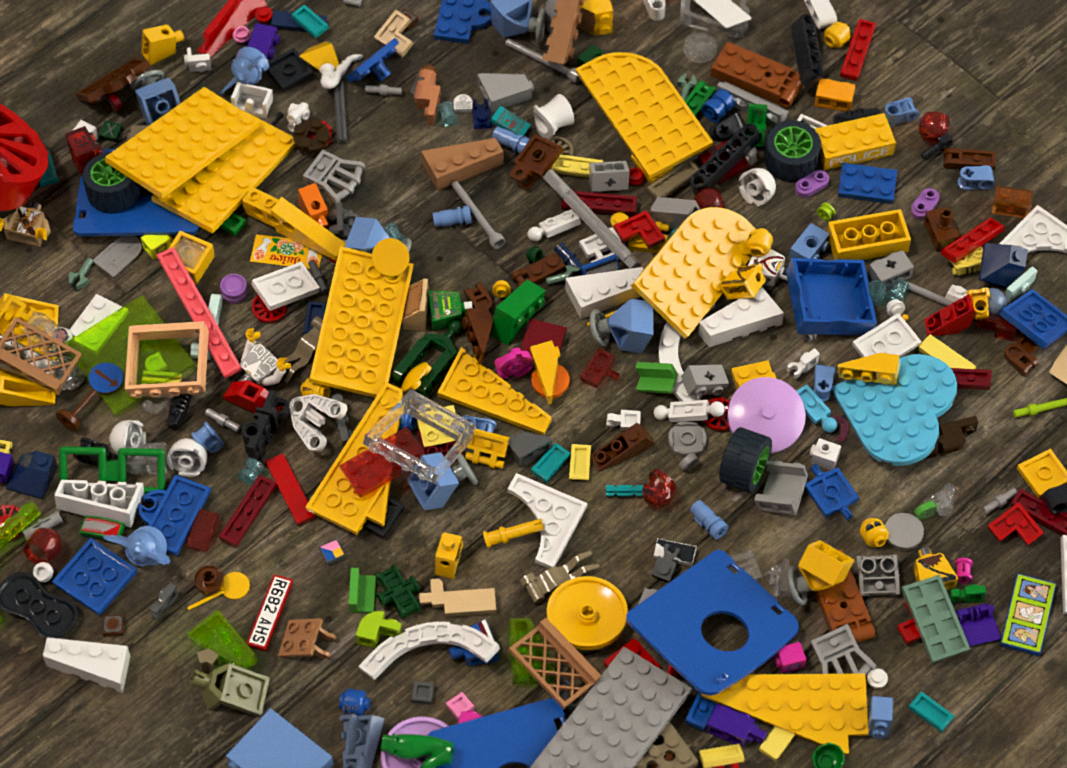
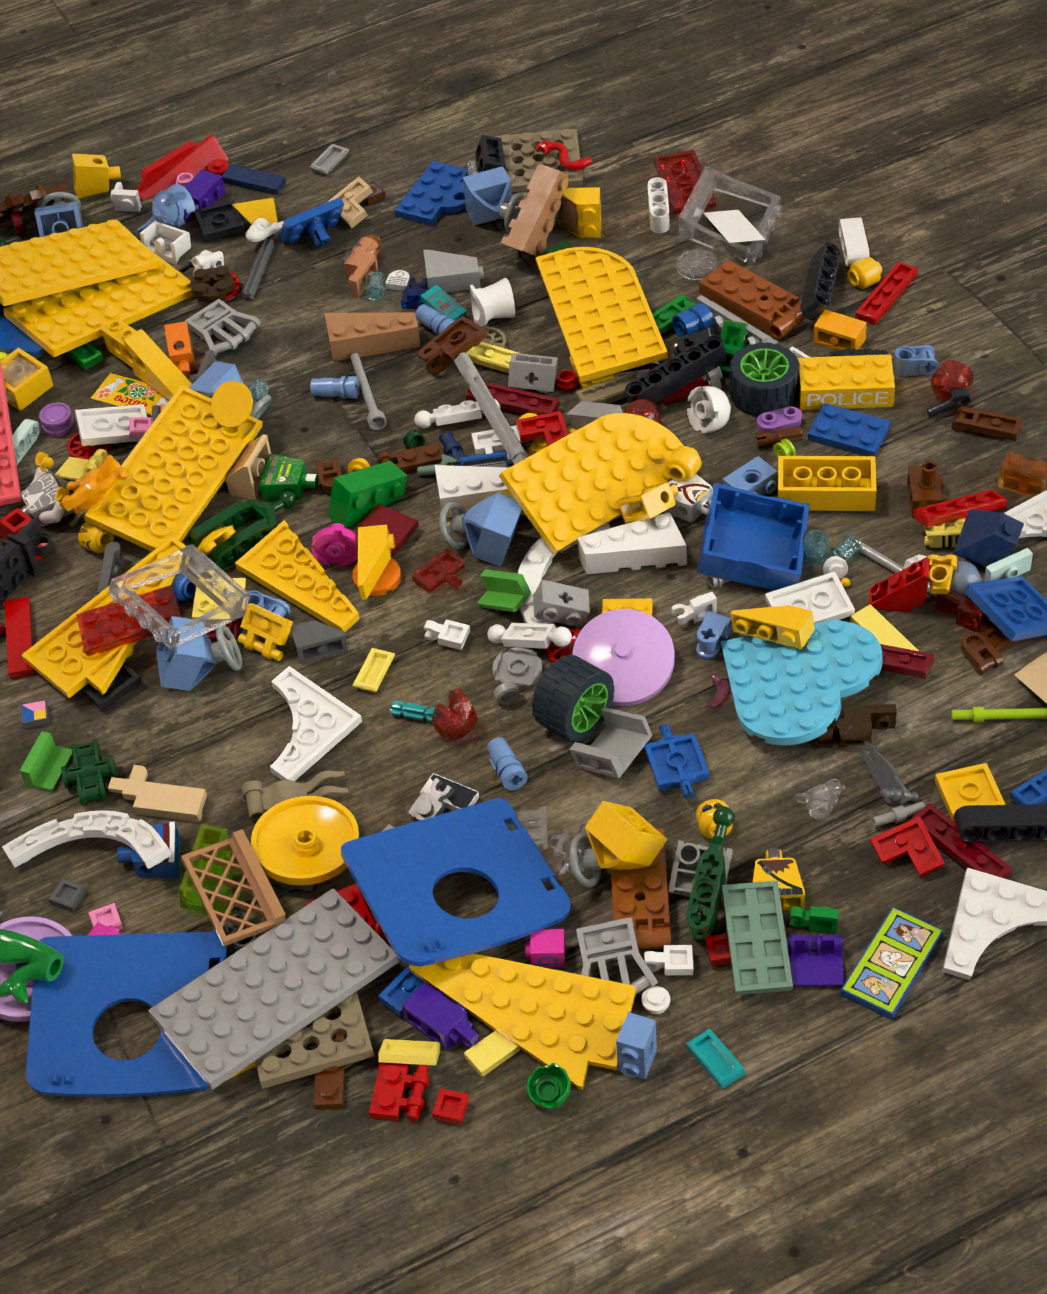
camera: 20 degrees right, 10 degrees down
white connector [289,394,347,453] -> none
teal tile [291,5,329,39] -> none
lime brick [356,611,402,649] -> none
light grey bar [365,84,402,96] -> none
yellow torso [435,532,464,579] -> none
reddish brown slope [462,307,493,365] -> none
yellow pin [483,518,544,548] -> none
light grey piece [505,39,581,84] -> none
teal tile [531,442,571,483] -> none
reddish brown slope [590,423,655,471] -> none
sand green bar [677,73,697,101] -> none
medium azure plate [796,384,837,433] -> none
white brick [809,438,841,470] -> none
light grey brick [868,250,914,291] -> none
light grey tile [885,513,924,551] -> none
medium lavender plate [910,188,939,220] -> none
bright green tile [914,500,936,520] -> none
dark pink bush [955,558,973,584] -> none
medium blue piece [957,165,995,191] -> none
none -> light yellow hinge [55,449,108,481]
none -> light orange animal [61,455,129,514]
none -> bright pink tile [129,417,153,438]
none -> white plate [644,945,693,975]
none -> dark green piece [686,806,735,942]
none -> reddish brown axle [755,427,803,448]
none -> dark grey piece [859,741,920,805]

